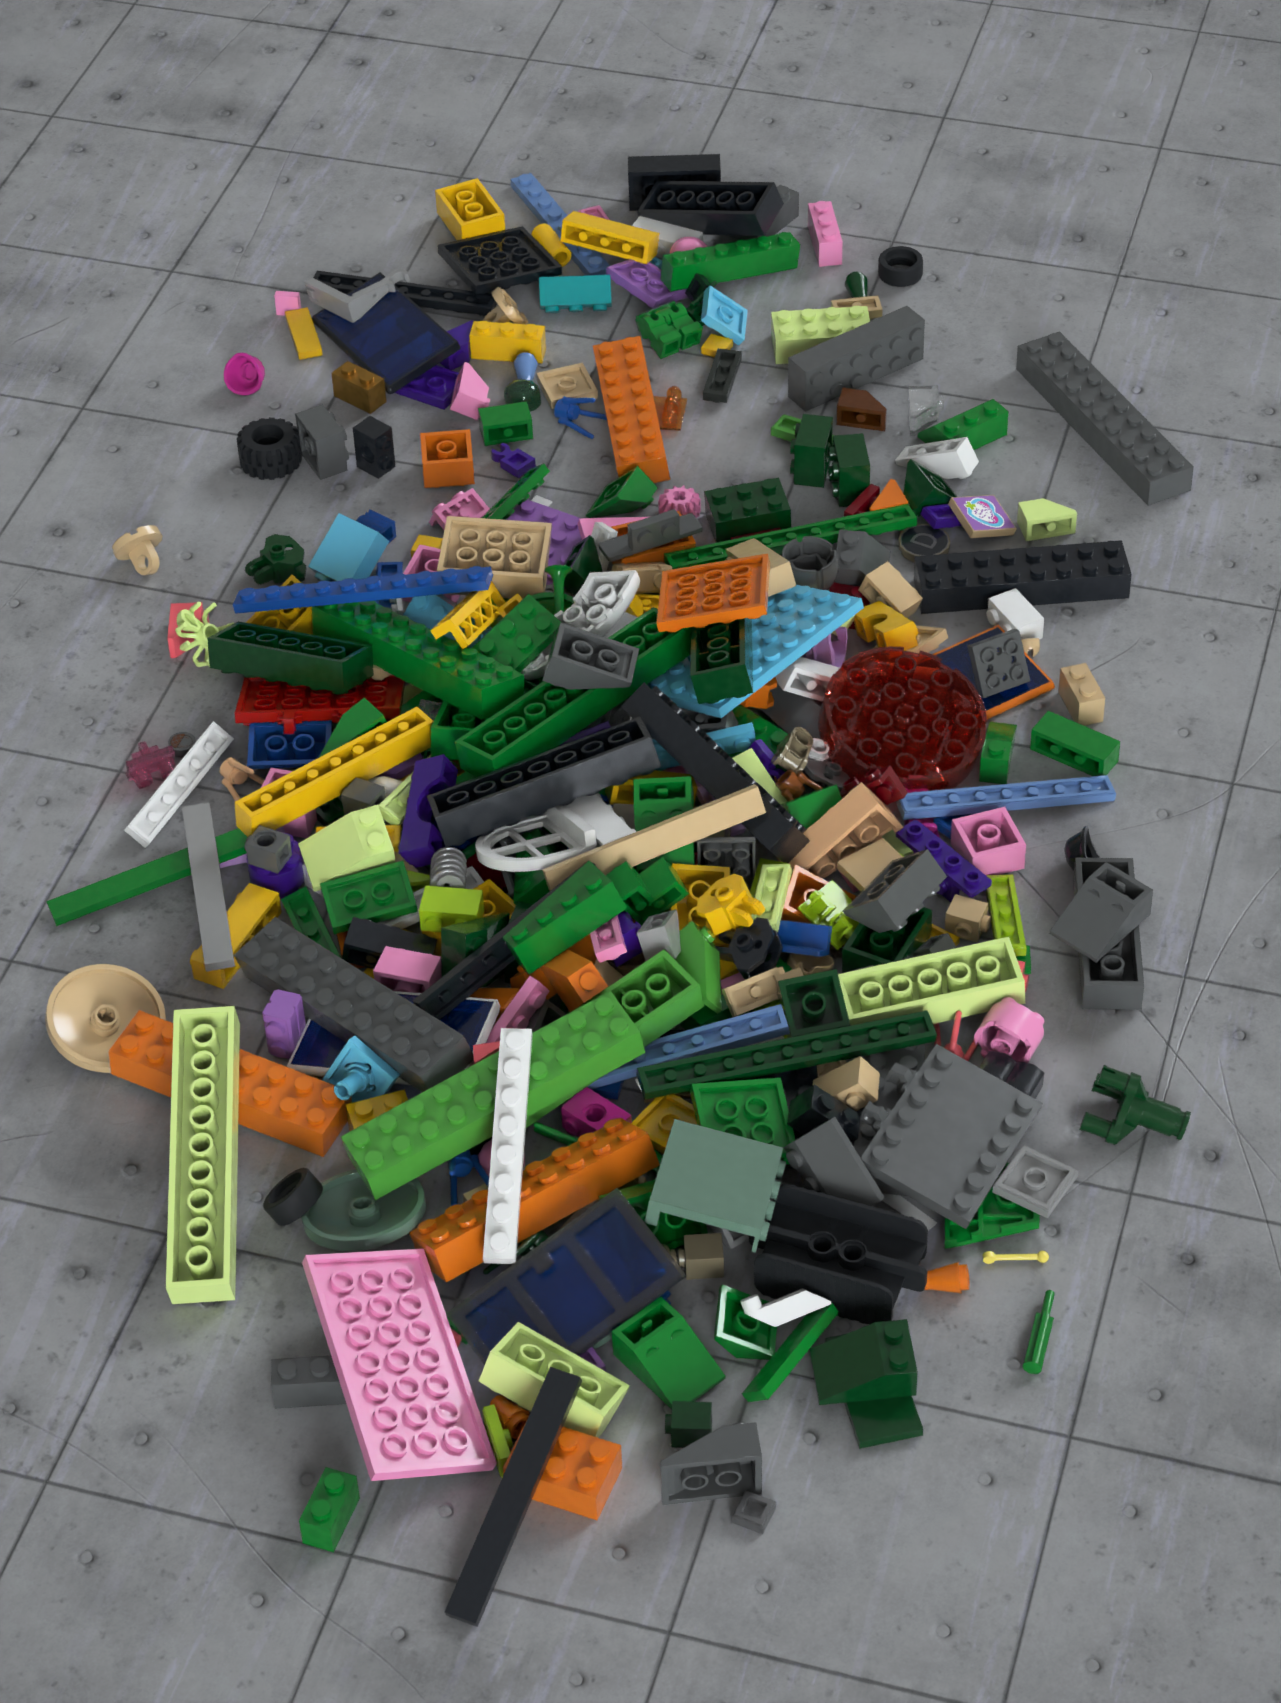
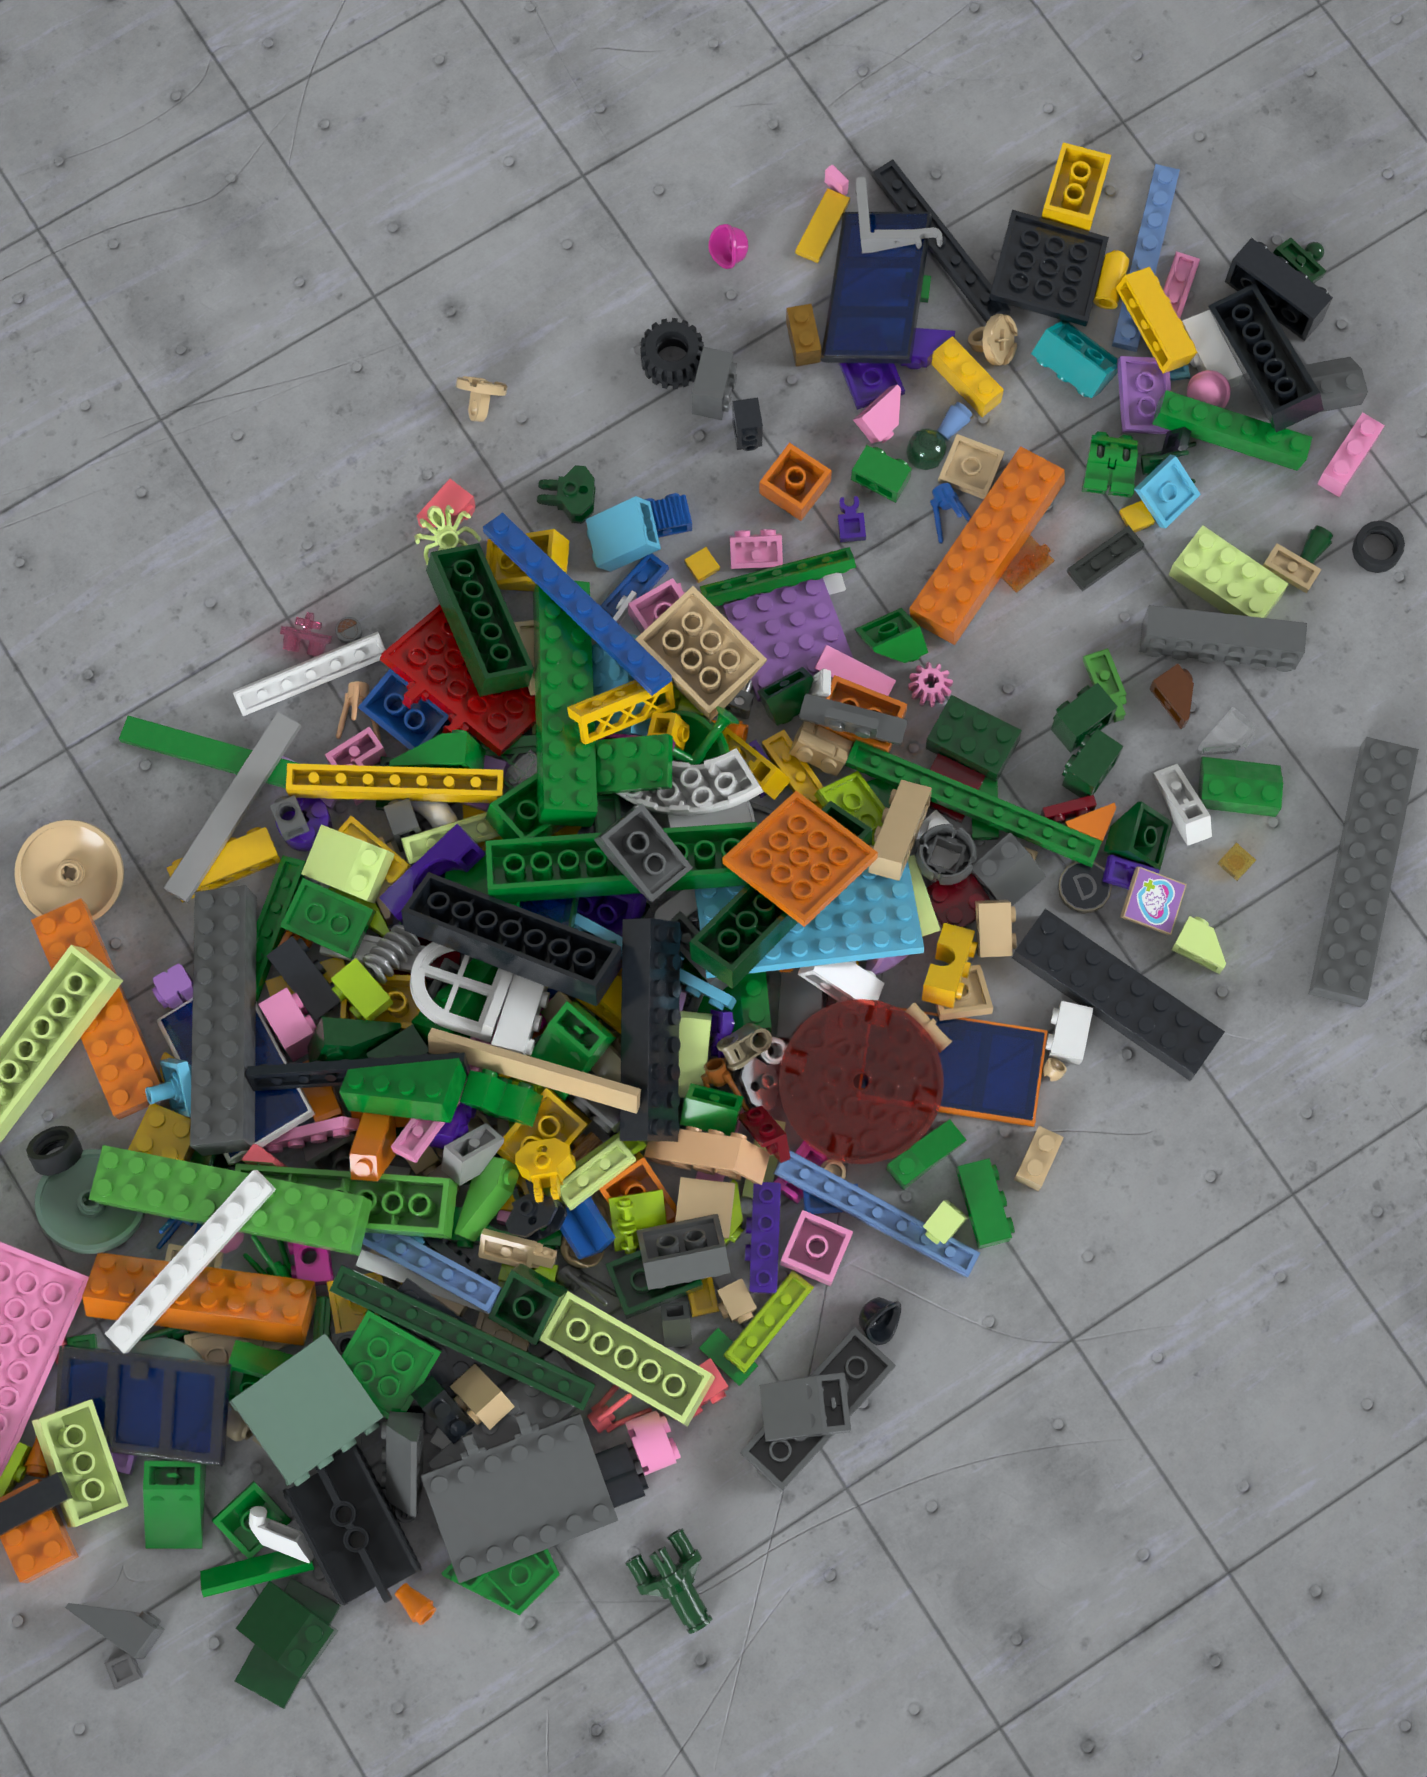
camera: 40 degrees right, 30 degrees up
dark green brick [665,1401,712,1448] -> none
dark grey plate [967,629,1030,698] -> none
light yellow hinge [982,1250,1049,1264] -> none
light grey tile [992,1145,1078,1219] -> none
green axle [1022,1290,1055,1374] -> none
none -> yellowish green slope [923,1200,969,1244]
none -> clear yellow plate [1217,842,1256,881]

